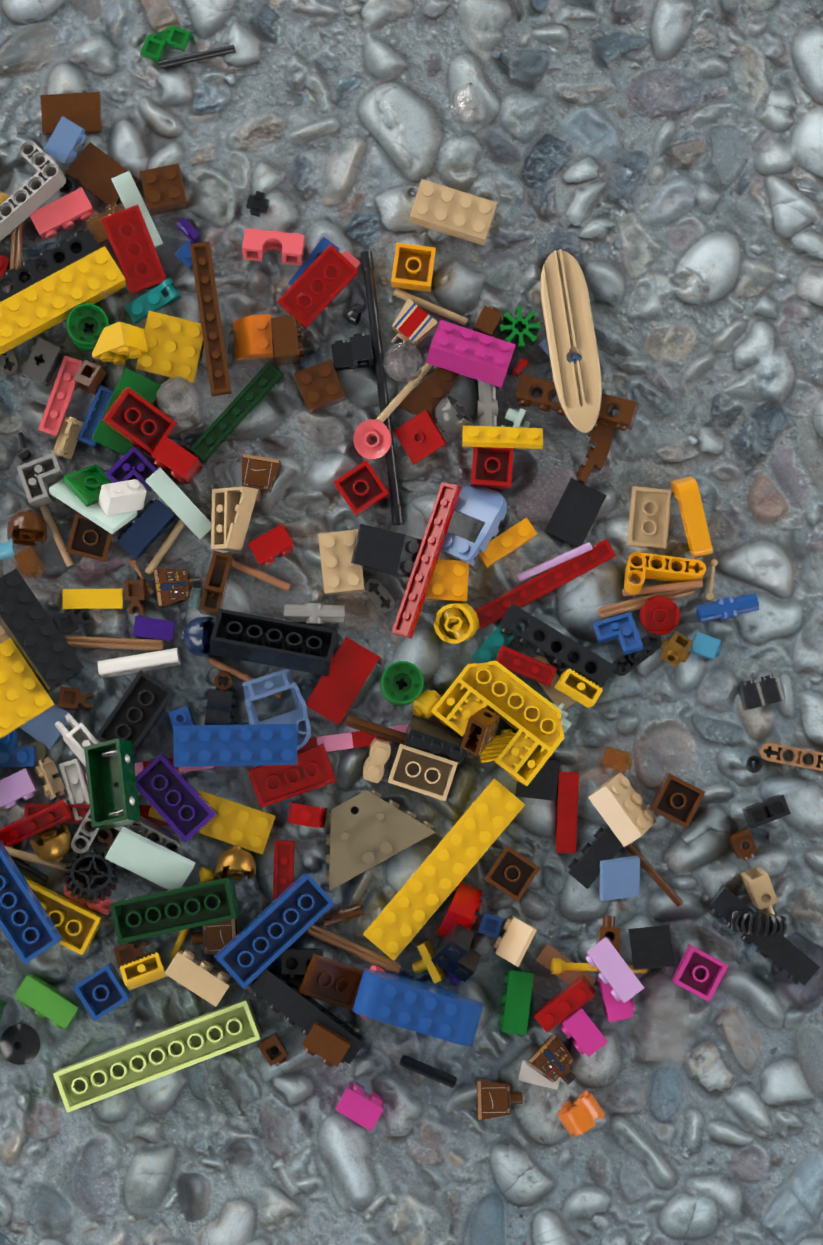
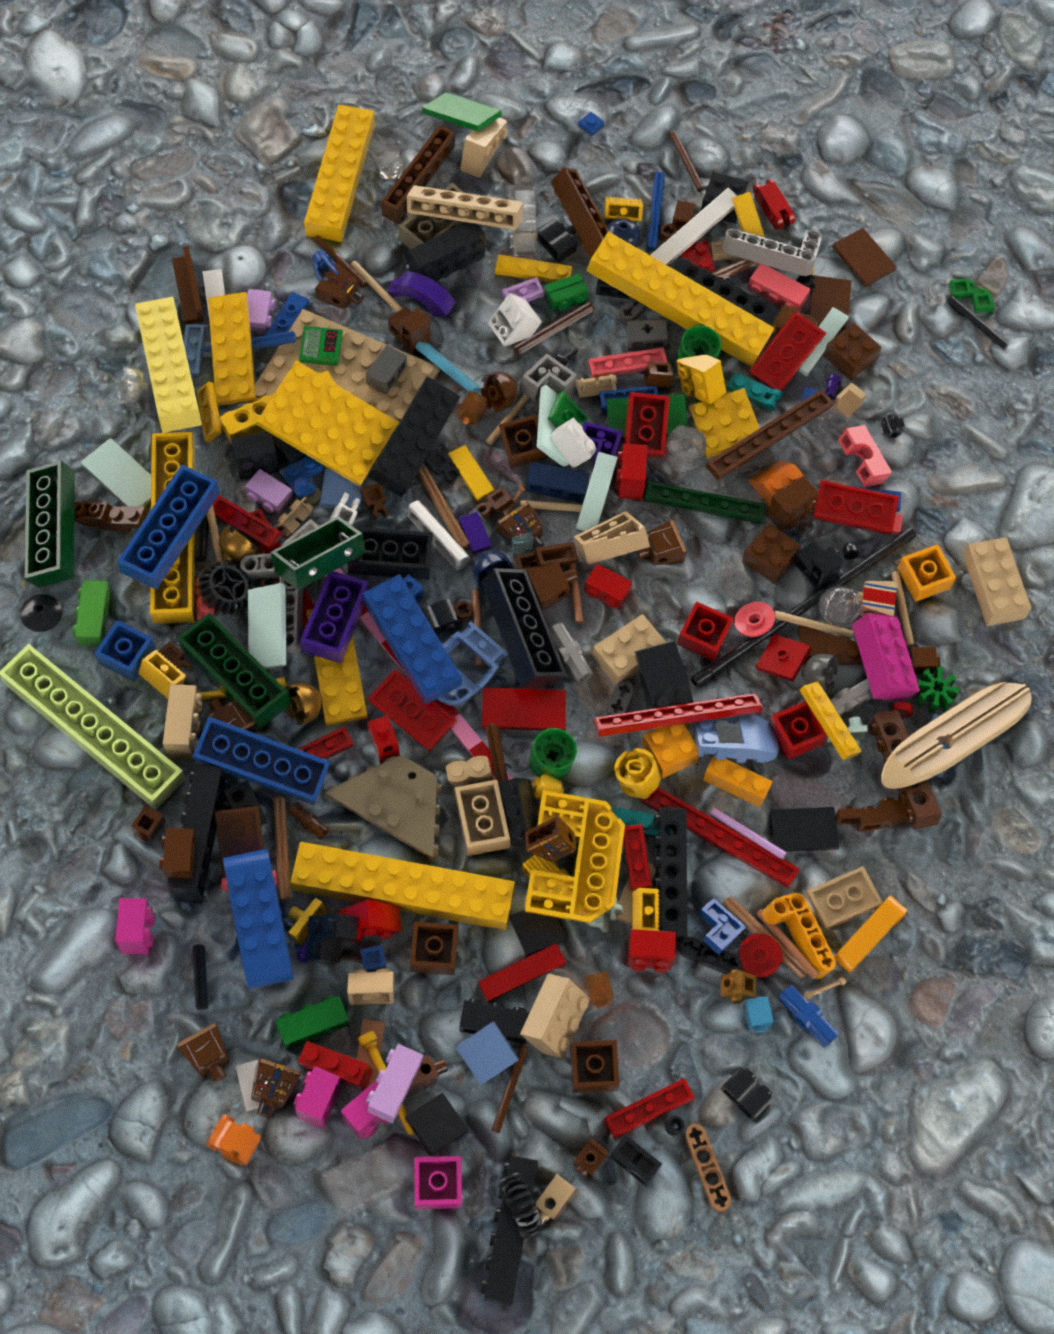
camera: 55 degrees right, 20 degrees down
medium blue brick [43,116,86,164] -> none
none -> reddish brown torso [526,563,578,611]
none -> red tile [604,1078,695,1140]
none -> red brick [627,929,676,973]
none -> tan panel [833,383,866,418]

